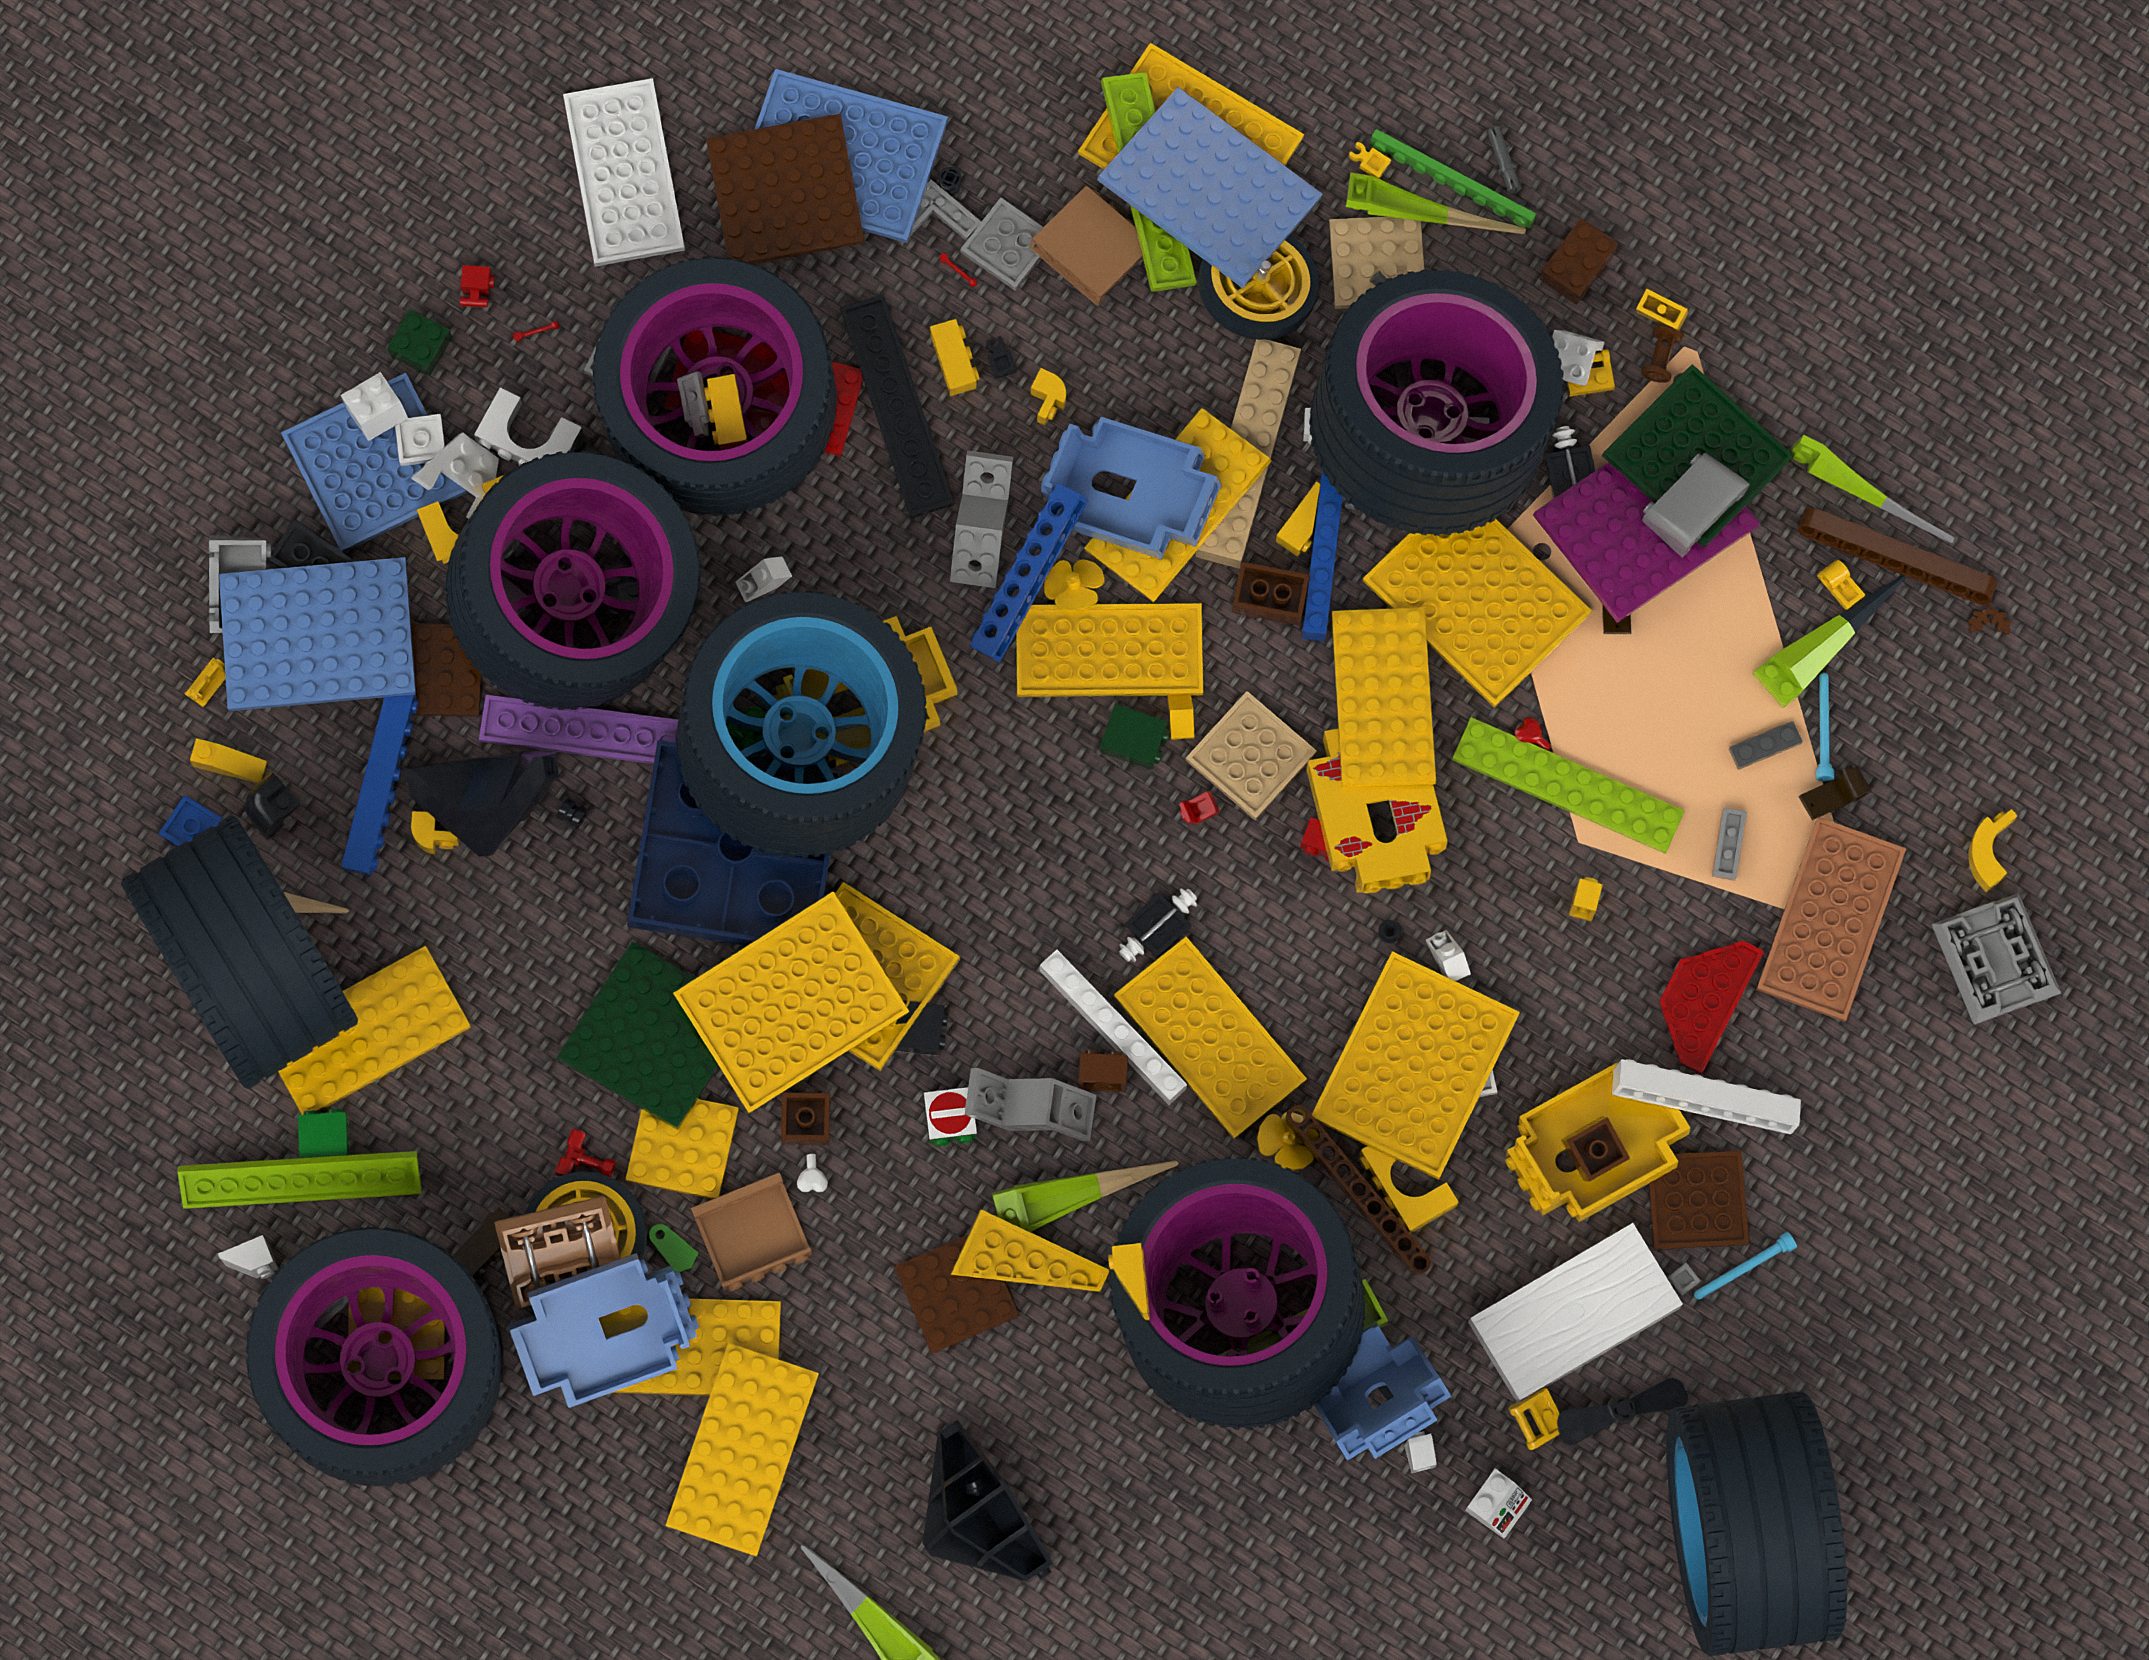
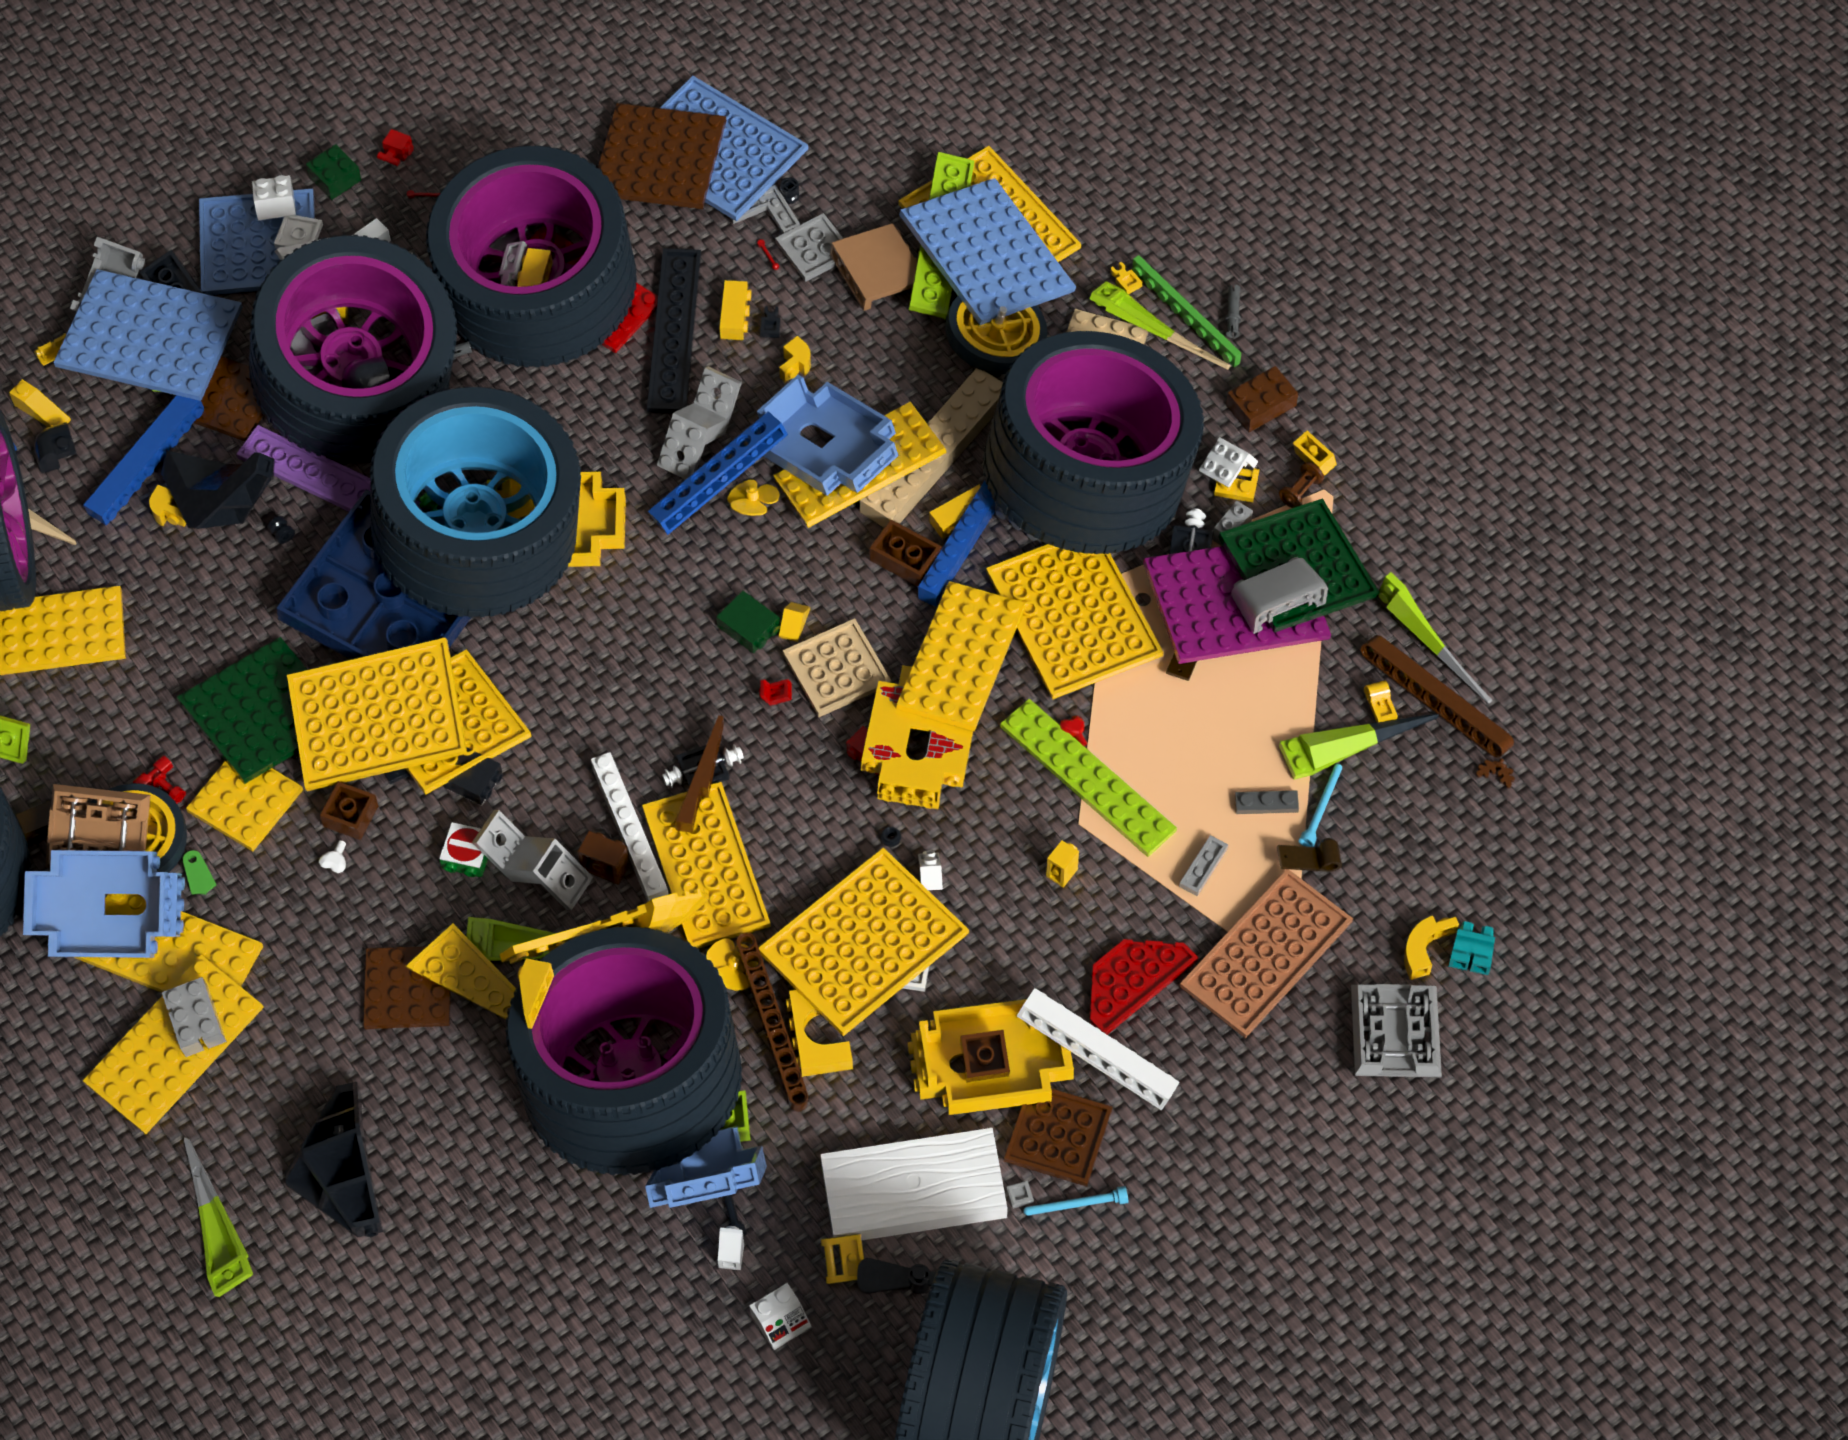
camera: 25 degrees right, 15 degrees down
white plate [563,78,685,266] -> none
medium nougat panel [691,1173,812,1292] -> none
yellow plate [1016,603,1203,697] -> none
none -> light grey piece [162,977,227,1057]
none -> black brick [342,356,390,389]
none -> yellow plate [499,888,710,964]
none -> reddish brown slope [676,715,724,833]
none -> light grey brick [1213,501,1253,546]
none -> teal hips [1448,921,1496,975]

